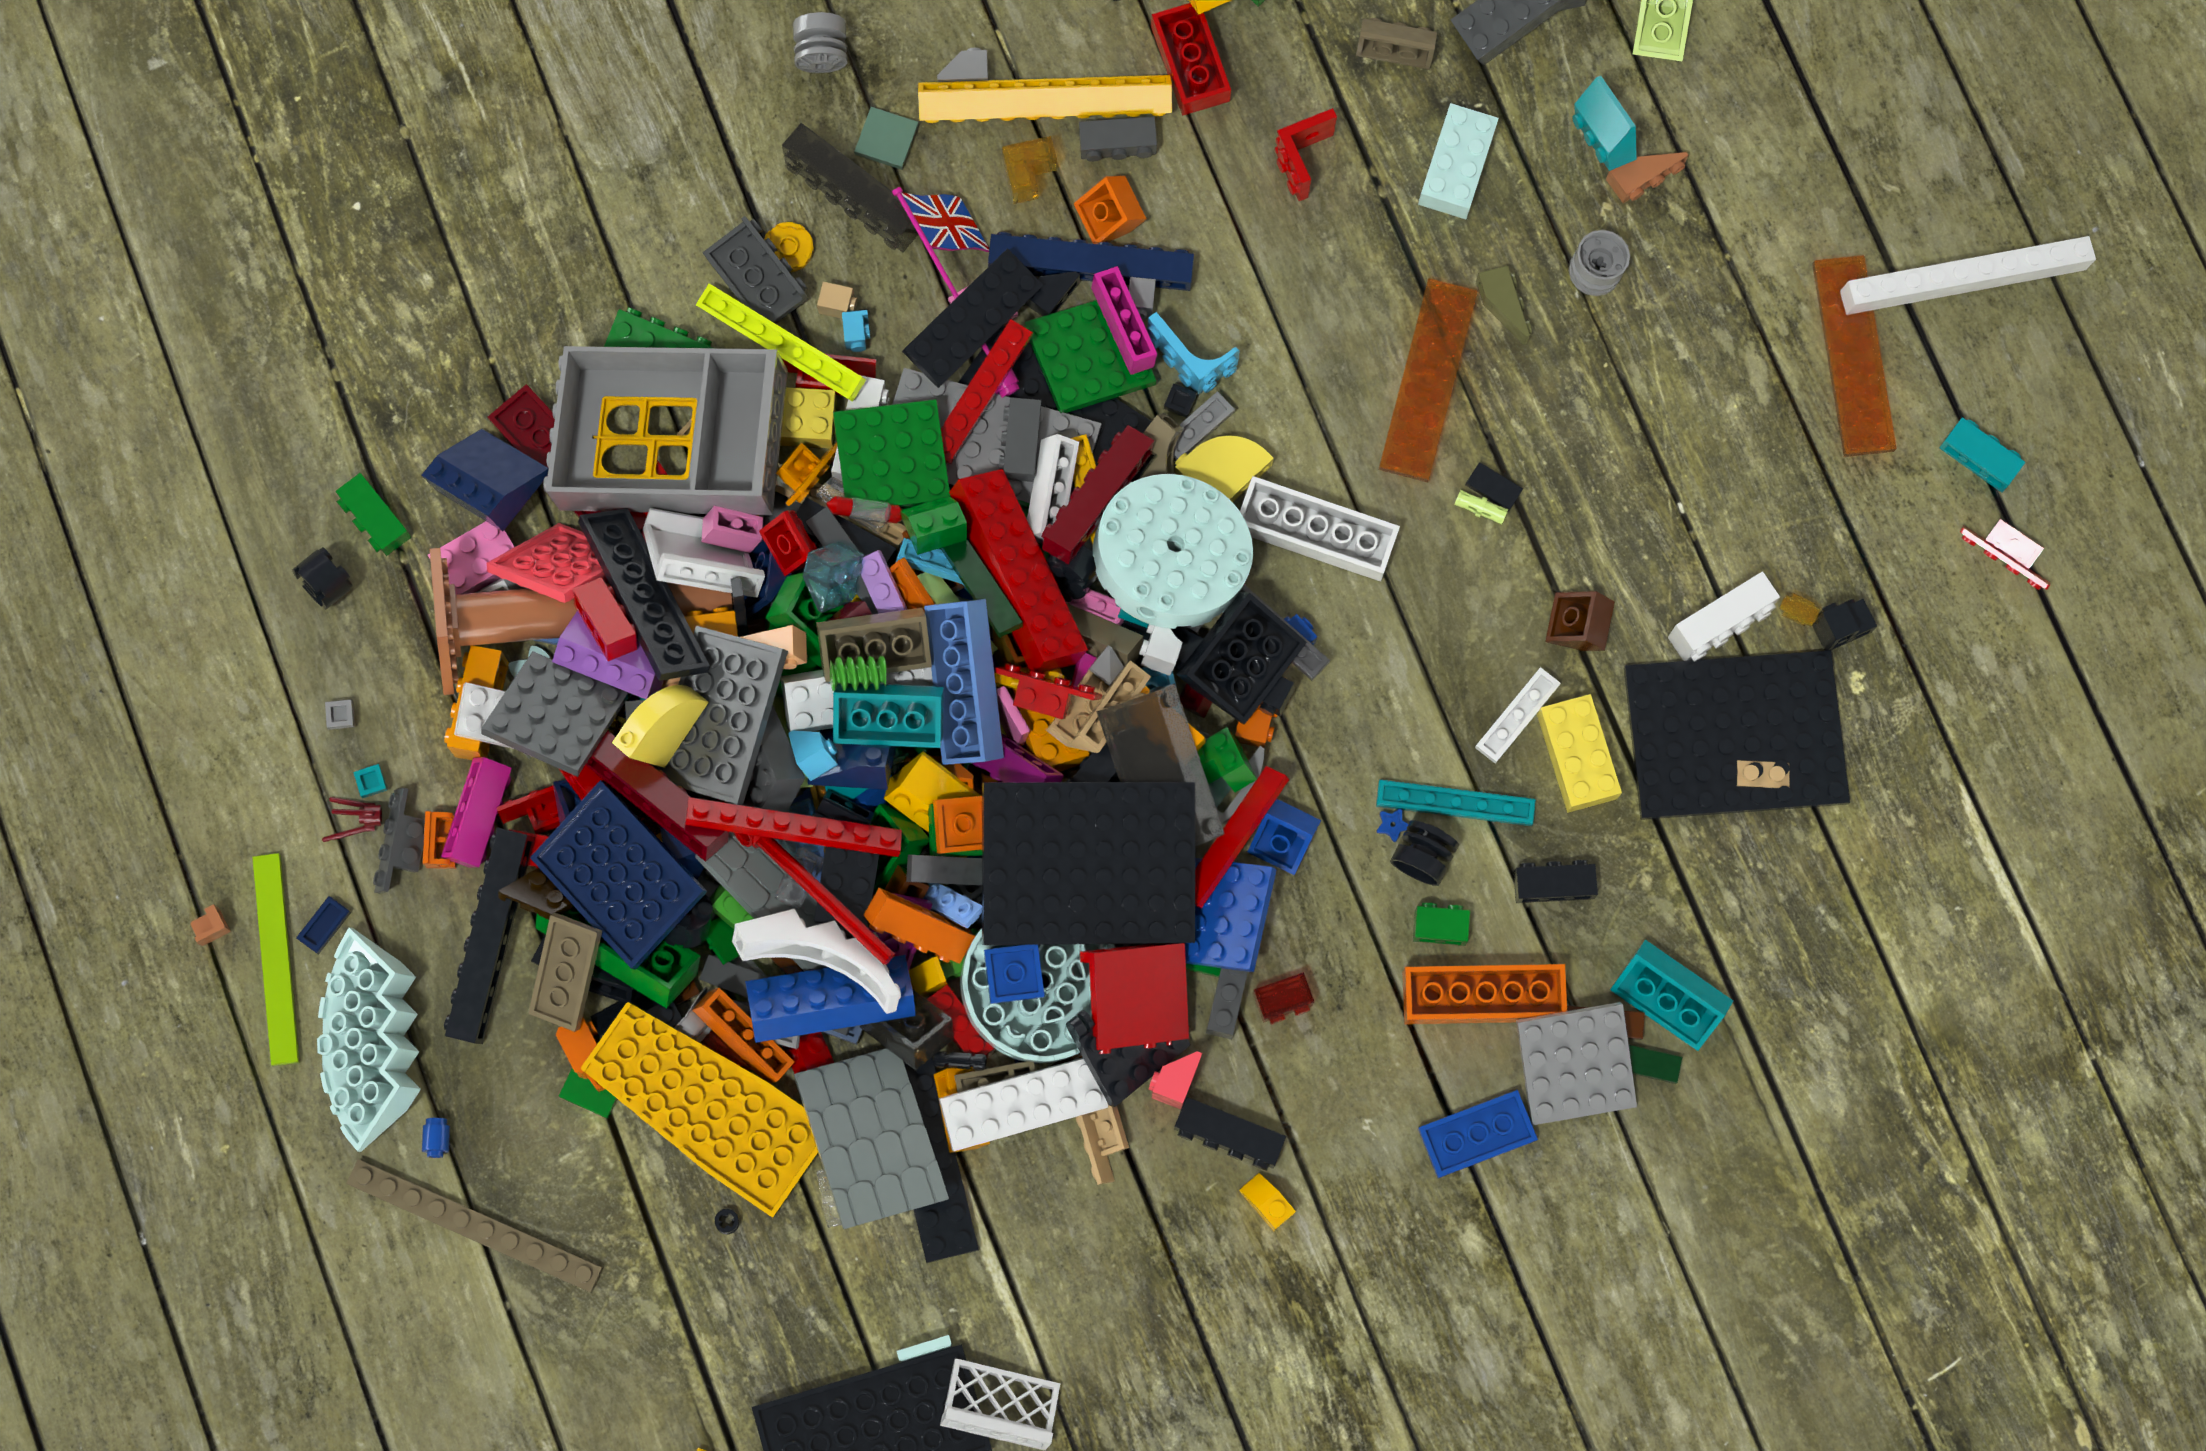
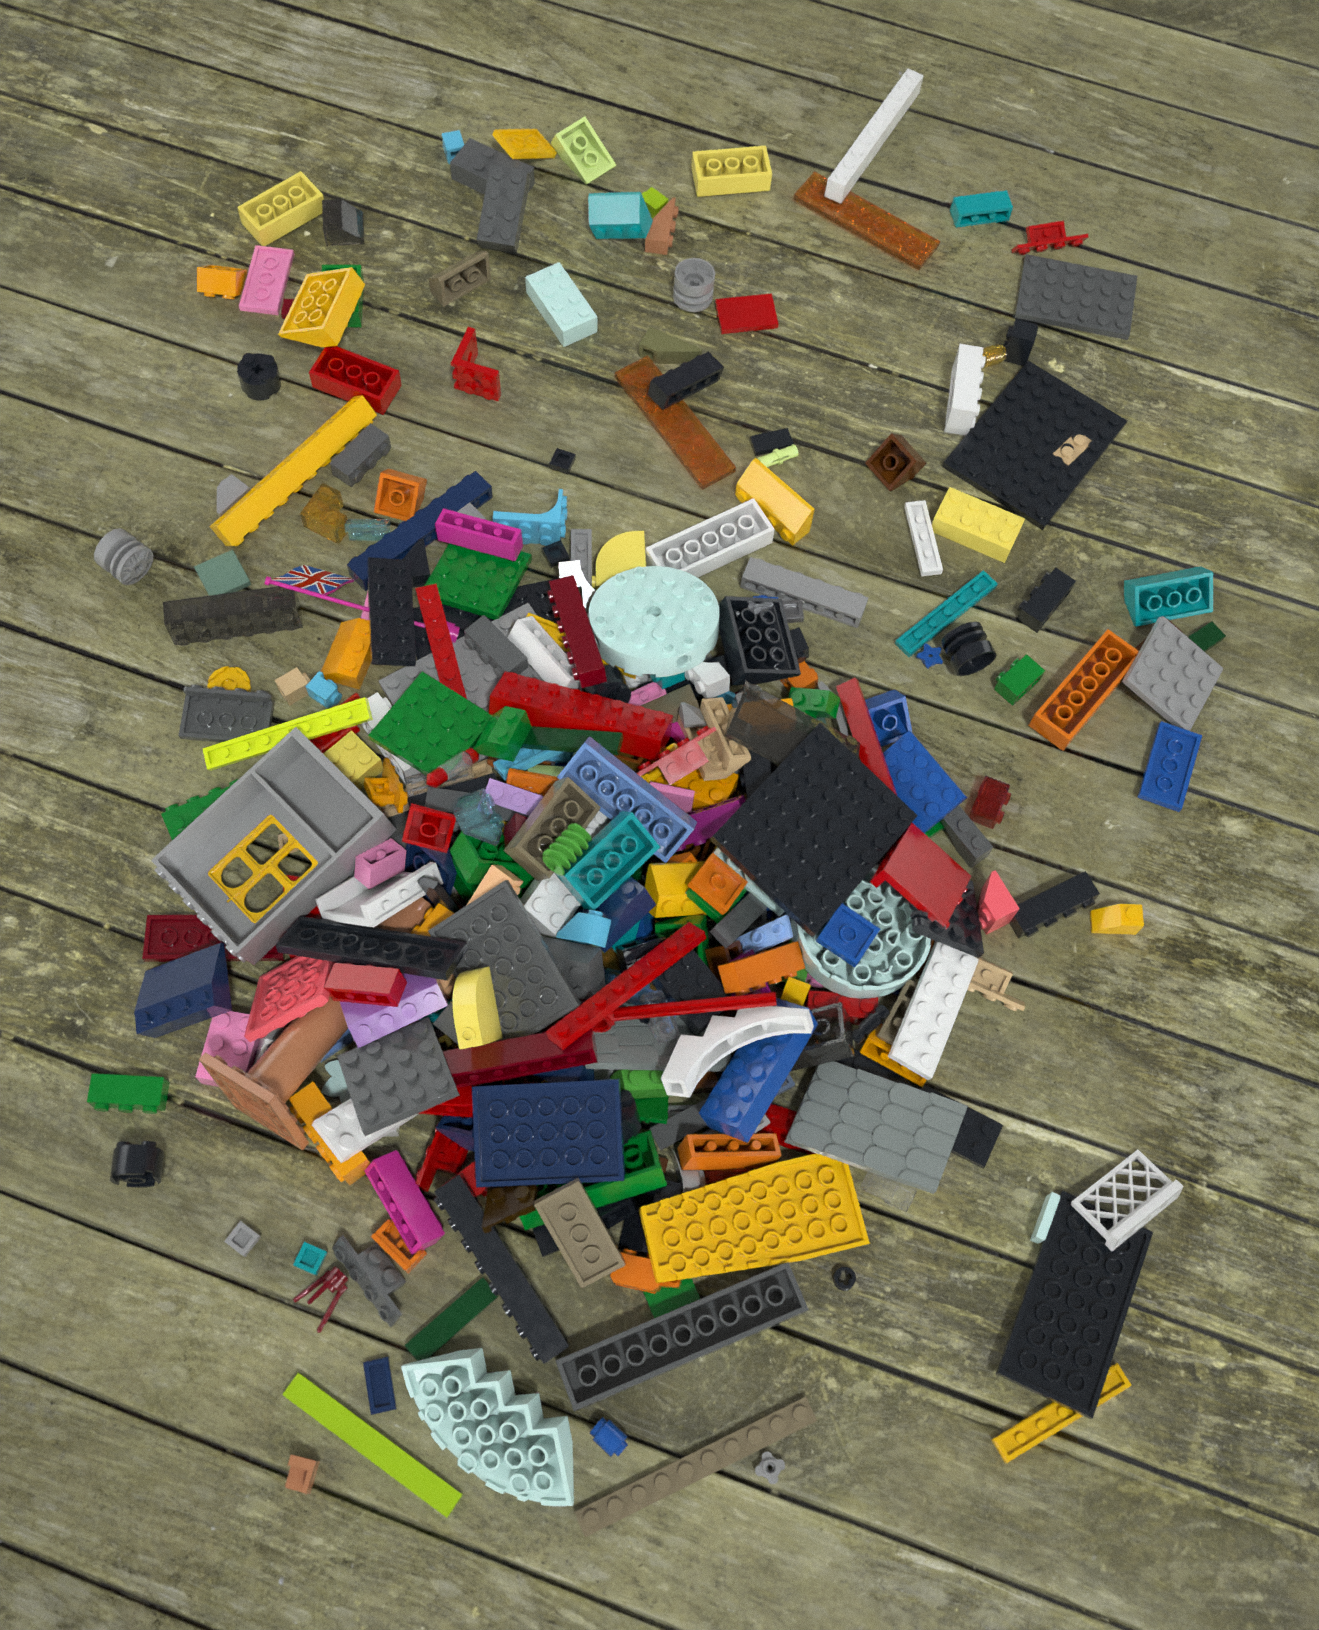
camera: 50 degrees left, 10 degrees down
none -> light orange slope [321,618,371,690]
none -> clear light blue bracket [345,519,390,541]
none -> dark green tile [405,1277,499,1361]
none -> black plate [549,448,576,474]
none -> dark grey brick [556,1262,809,1412]
none -> lime brick [642,187,668,219]
none -> black brick [647,351,724,410]
none -> light yellow brick [691,146,772,197]
none -> red tile [715,293,779,334]
none -> yellow slope [735,458,815,546]
none -> light grey brick [740,557,868,628]
none -> light grey plate [755,1452,785,1484]
none -> dark grey plate [1014,254,1137,340]

